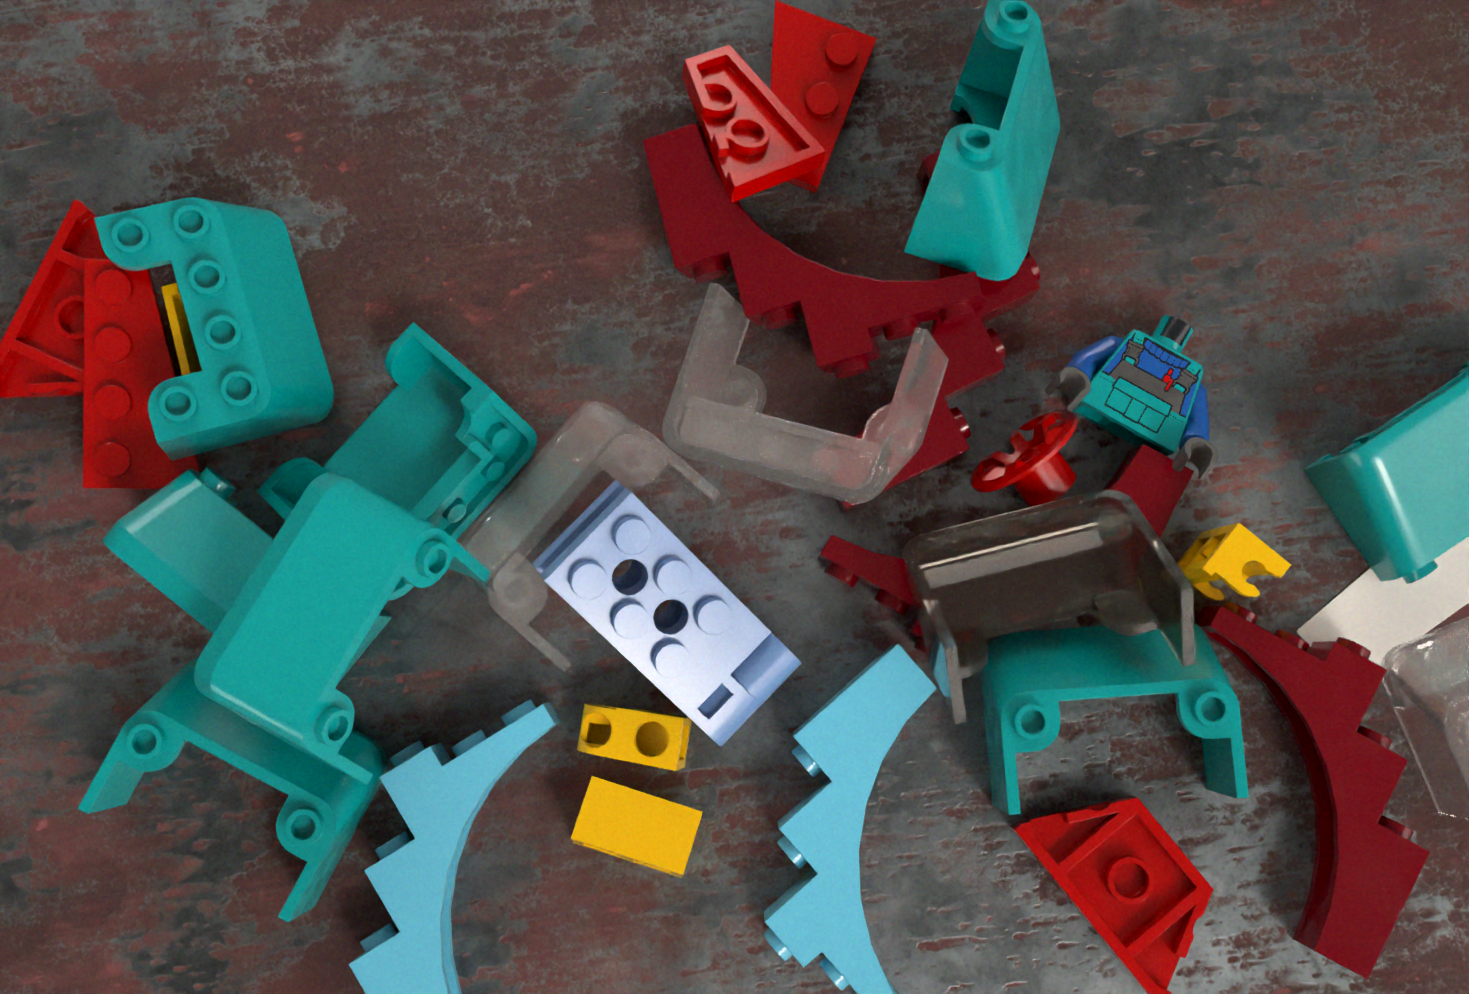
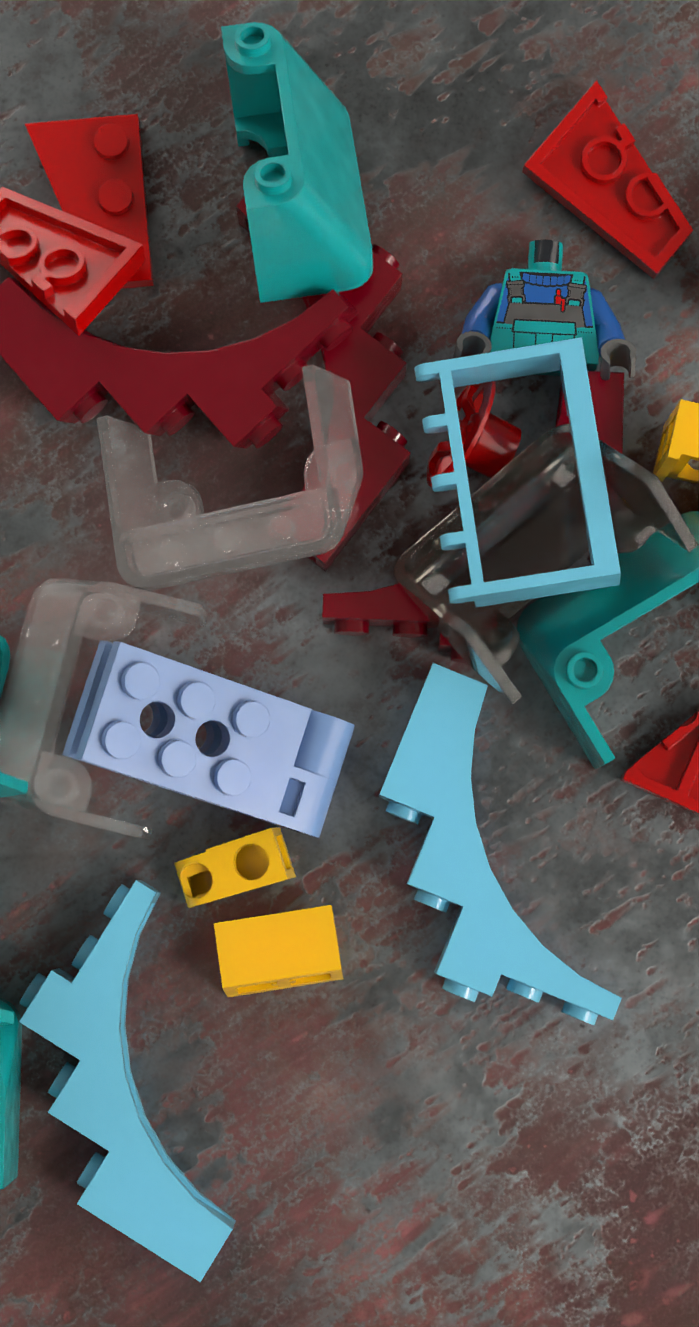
camera: 25 degrees left, 0 degrees up
none -> medium azure hinge [414,337,621,607]
none -> red wing [522,80,693,279]

